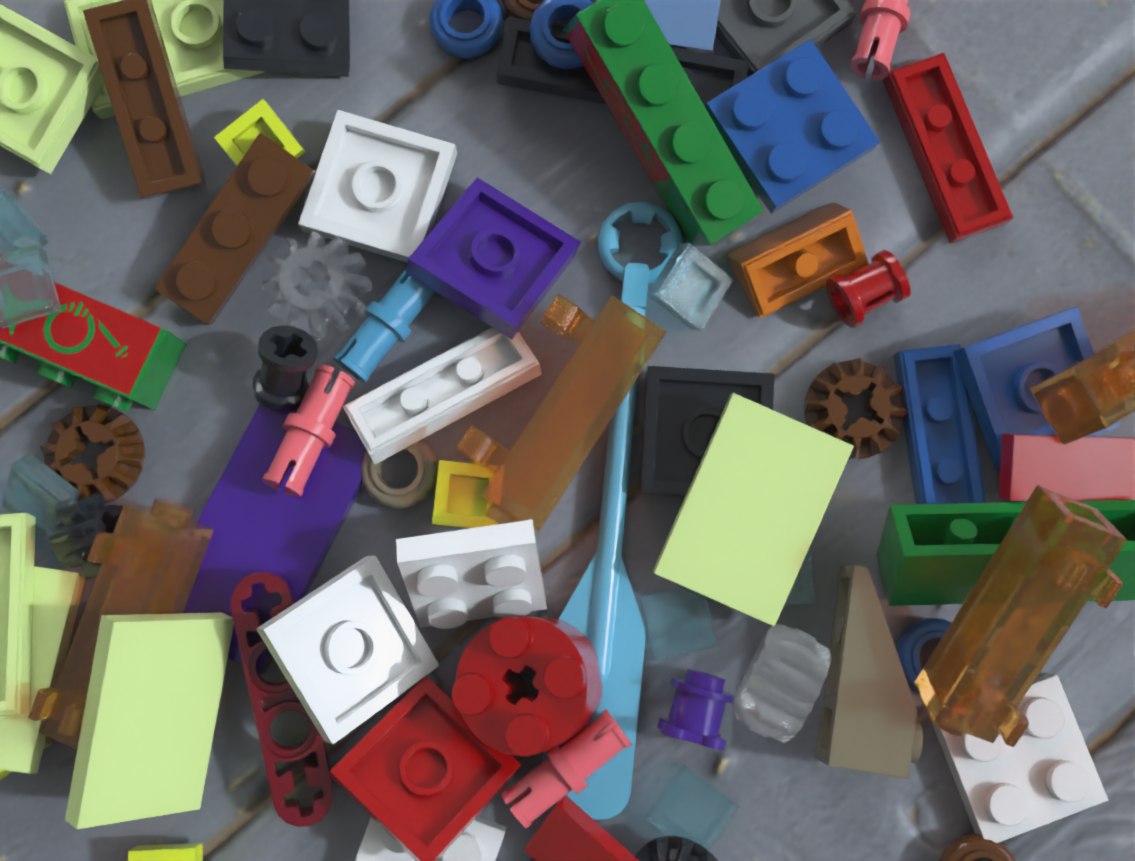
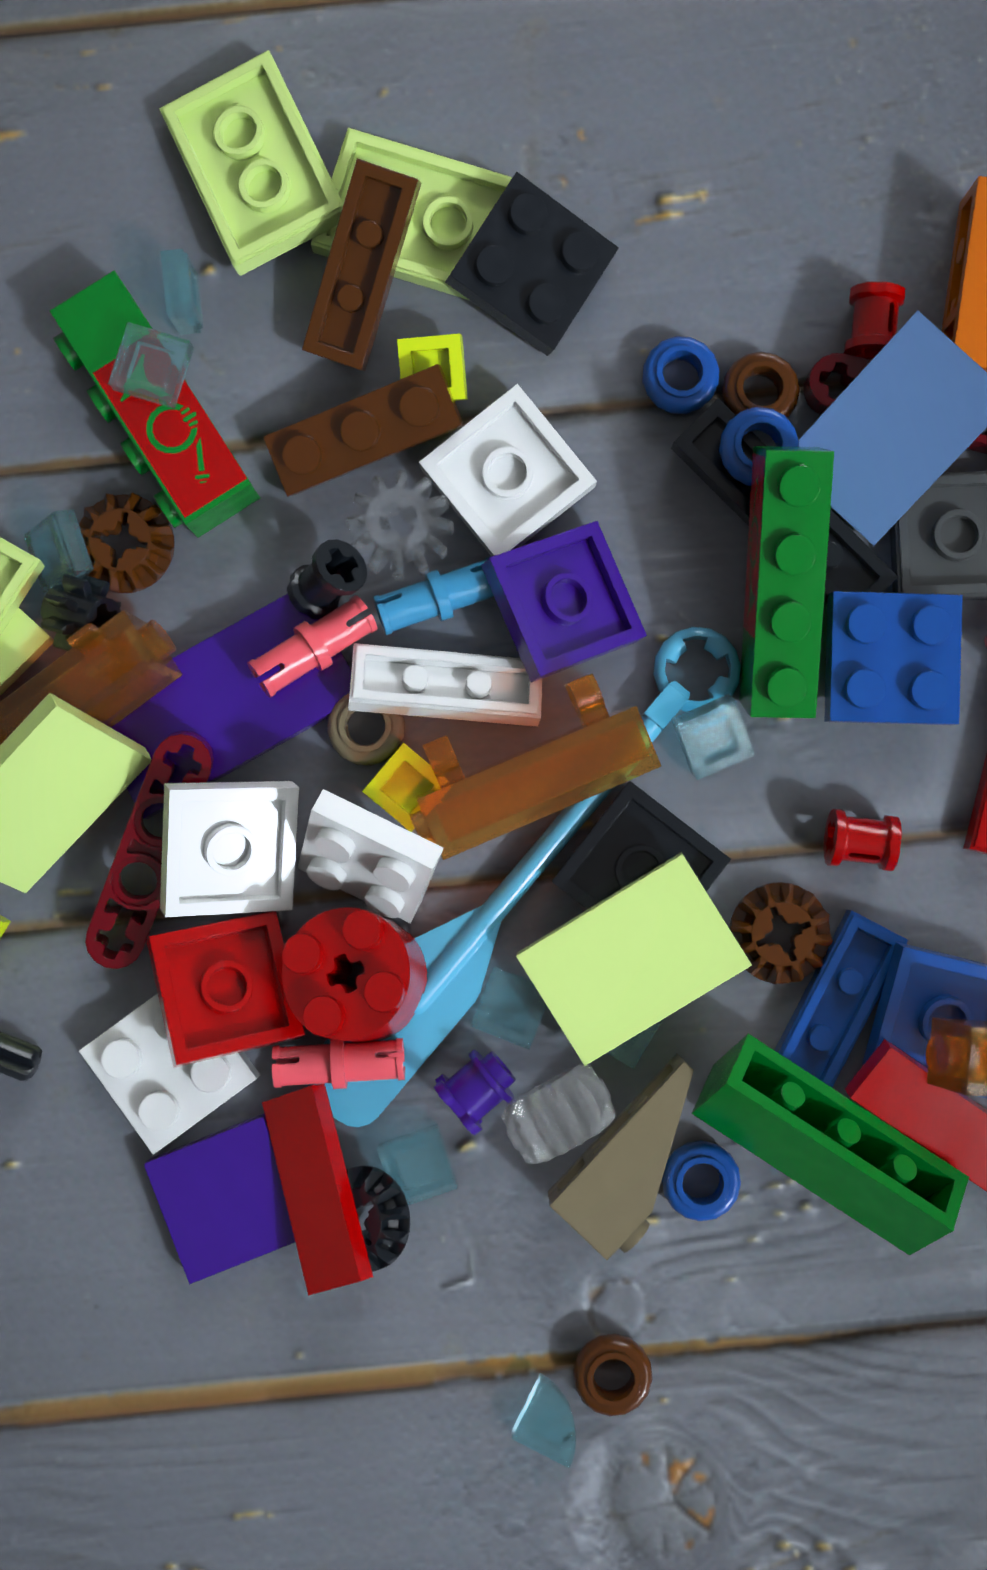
camera: 40 degrees right, 5 degrees up
orange slope [727,203,869,318] -> none
clear orange brick [914,485,1127,747] -> none
white plate [930,673,1109,843] -> none

